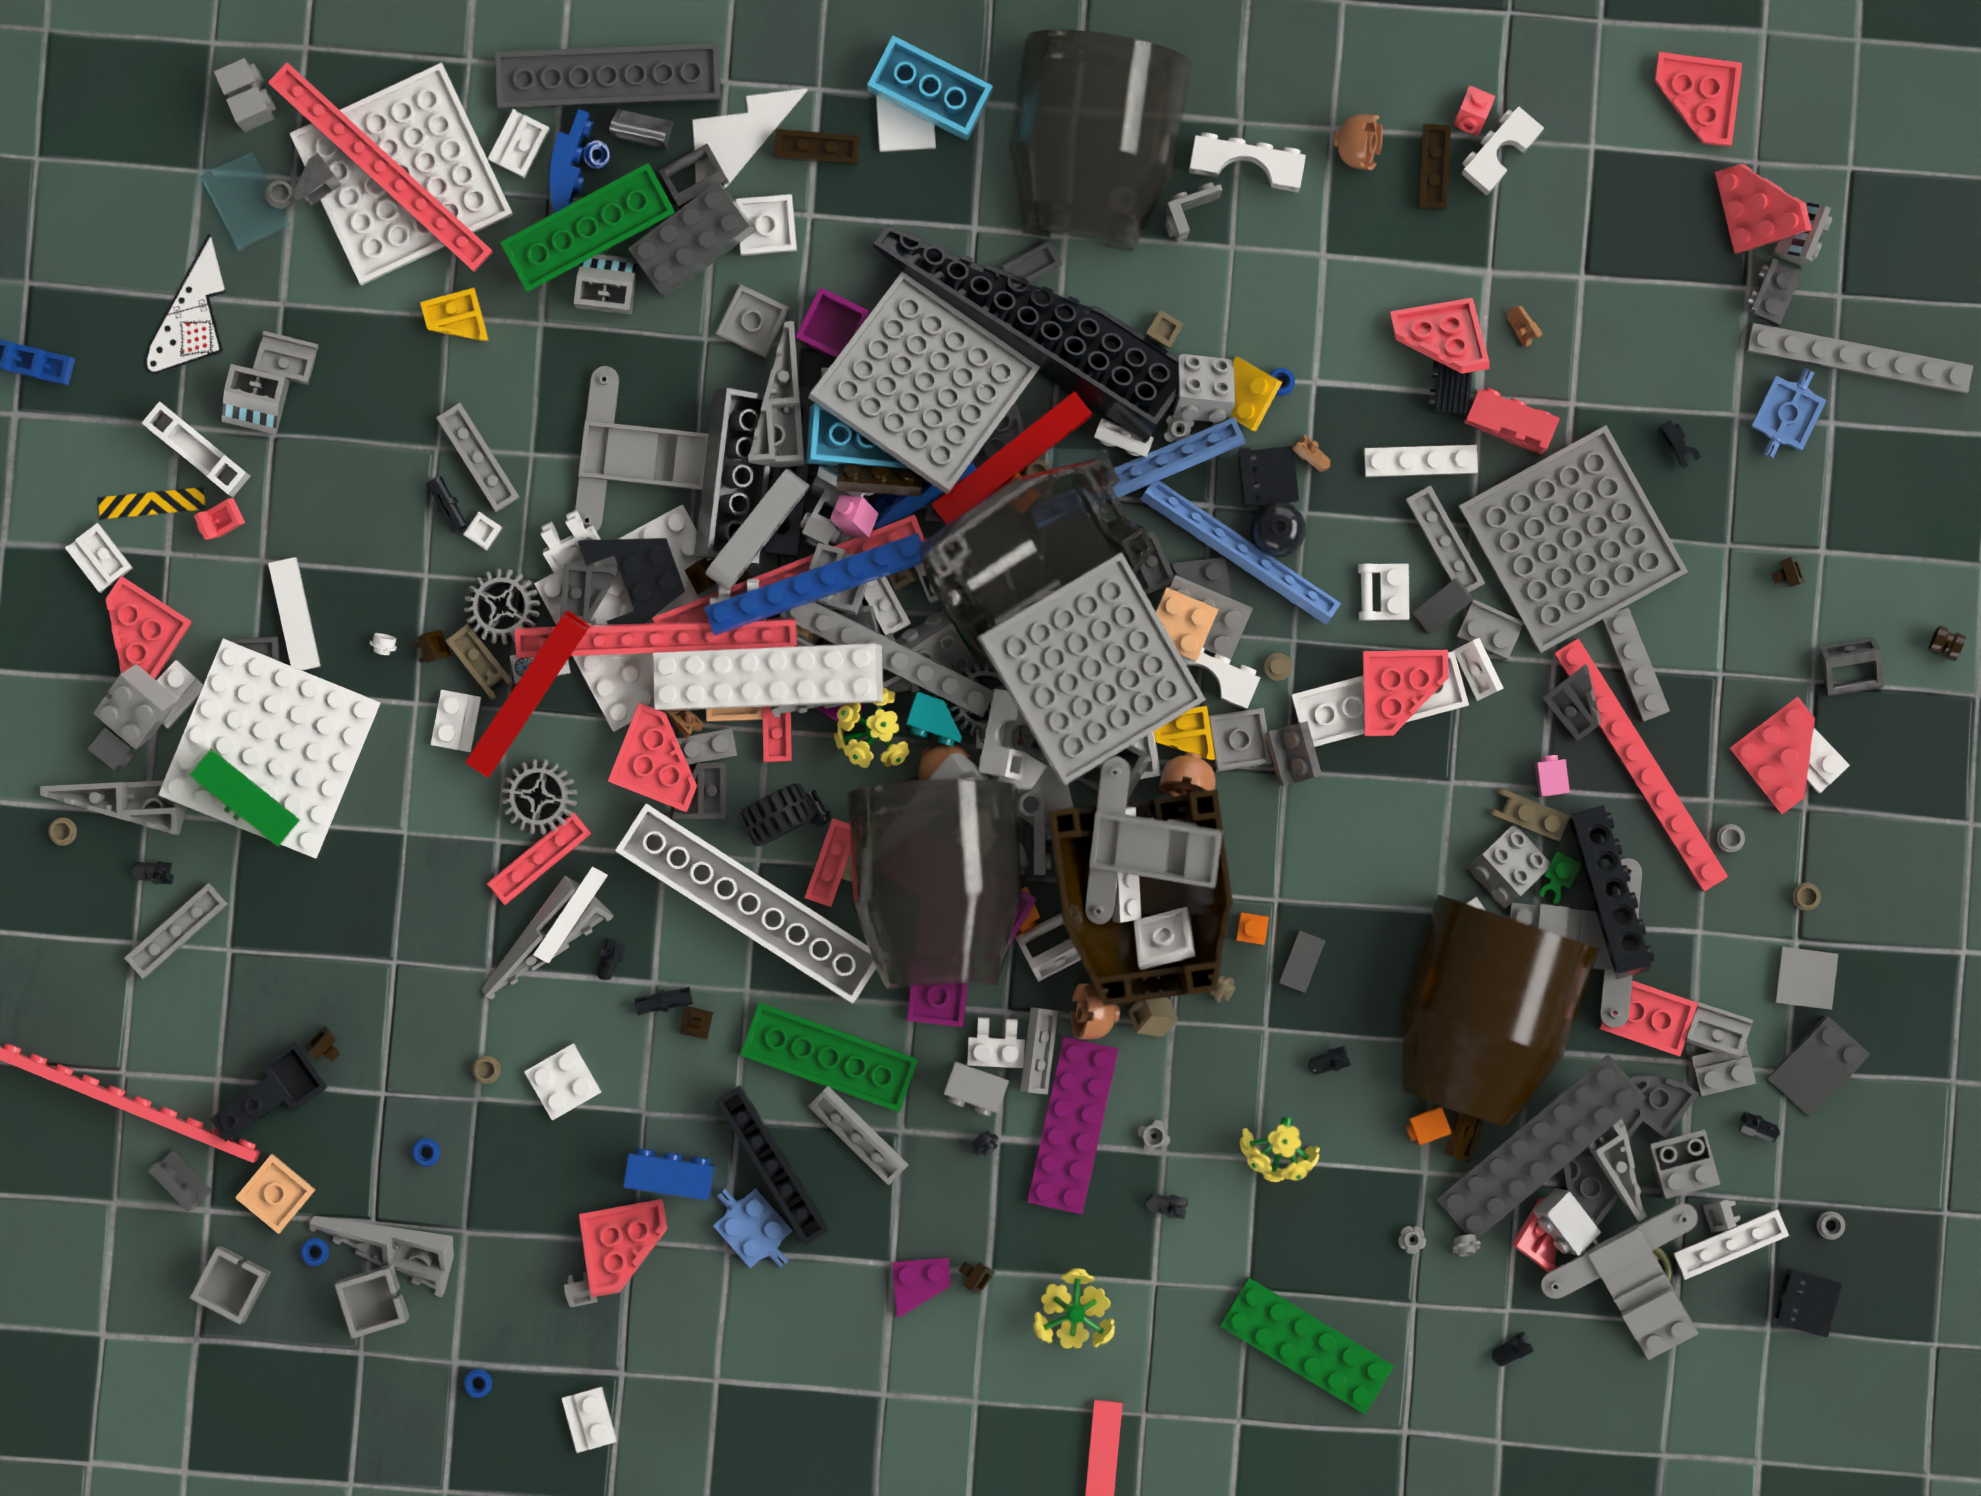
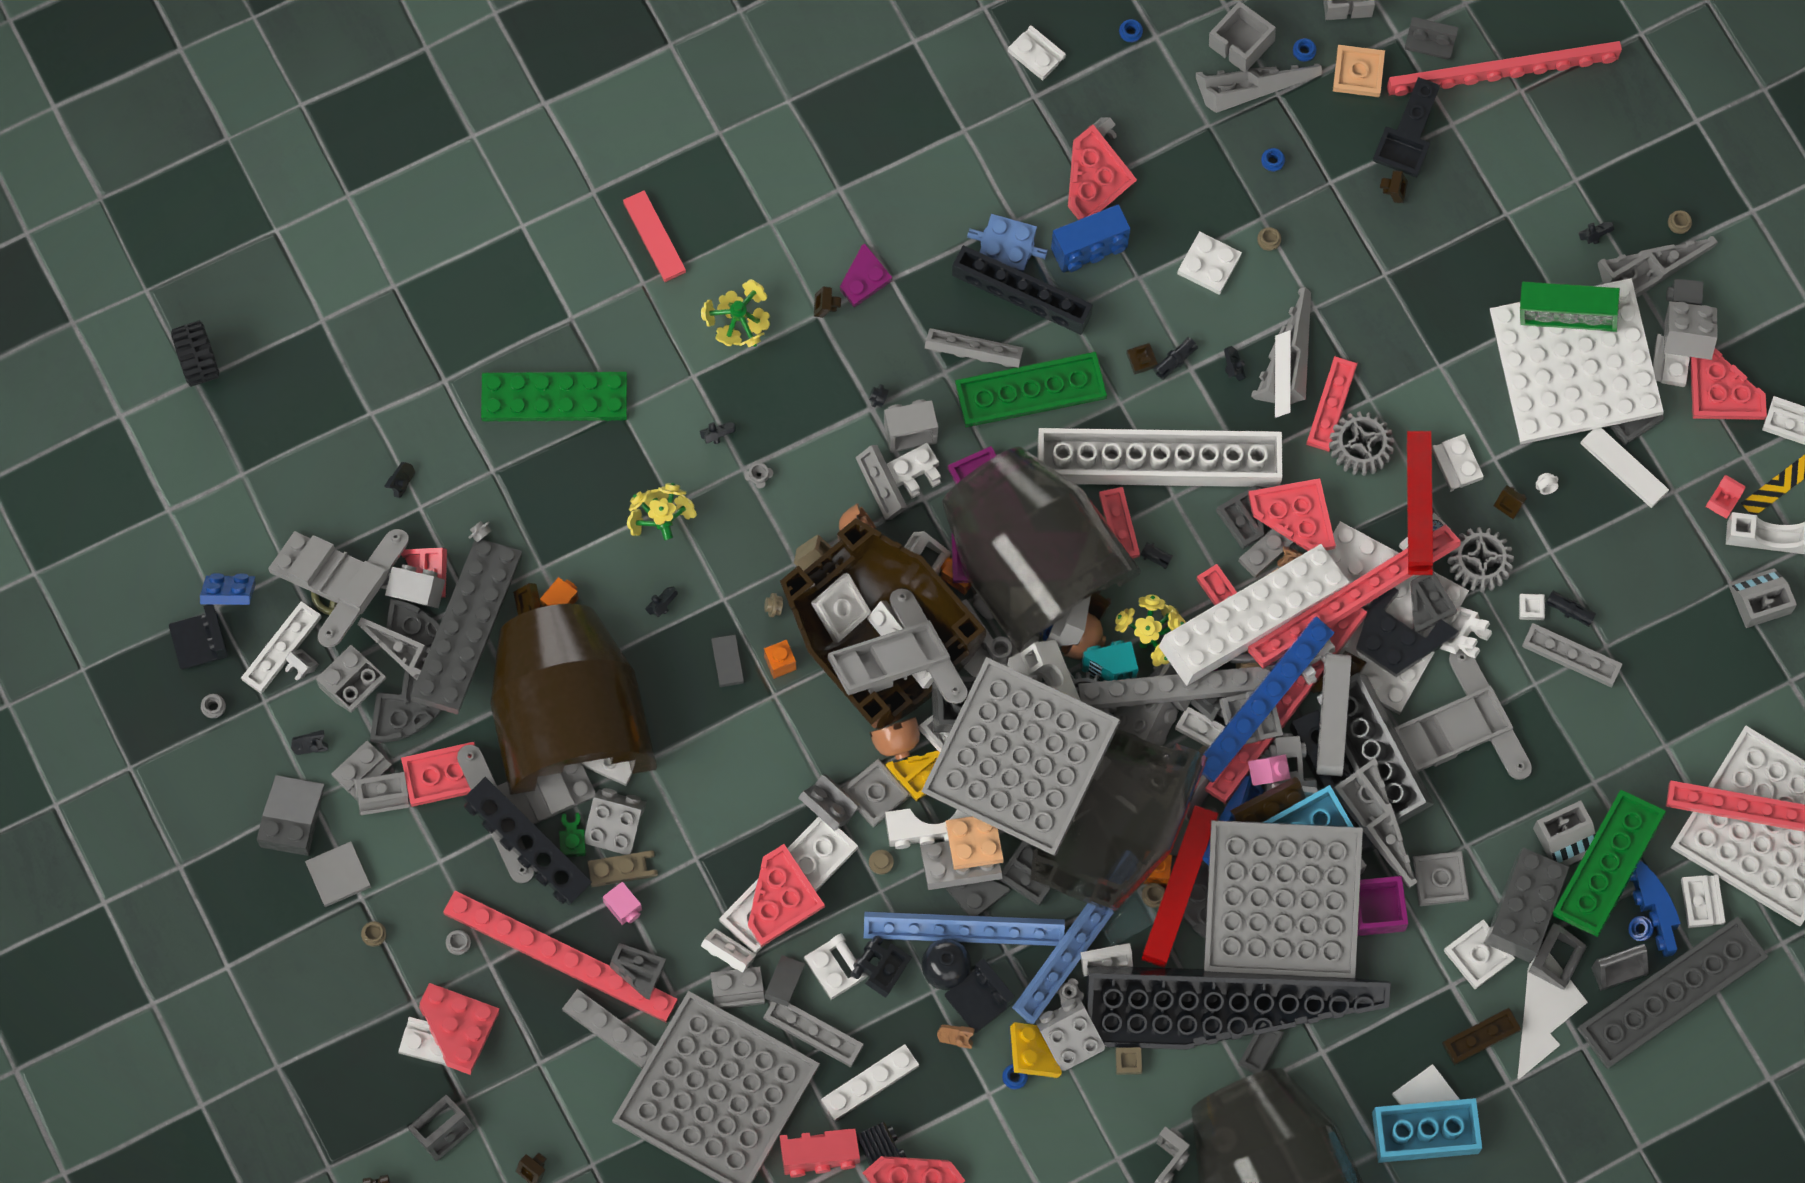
camera: 145 degrees right, 15 degrees down
light grey plate [125,883,229,979] -> none
light grey plate [253,331,319,385] -> none
yellow wing [420,288,489,342] -> none
dark tan hinge [446,624,515,701] -> none
black tyre [738,783,816,846] -> none
magenta plate [1027,1037,1119,1214] -> none
light grey plate [1398,1226,1426,1254] -> none
none -> blue plate [200,573,256,605]
none -> black plate [851,936,912,998]

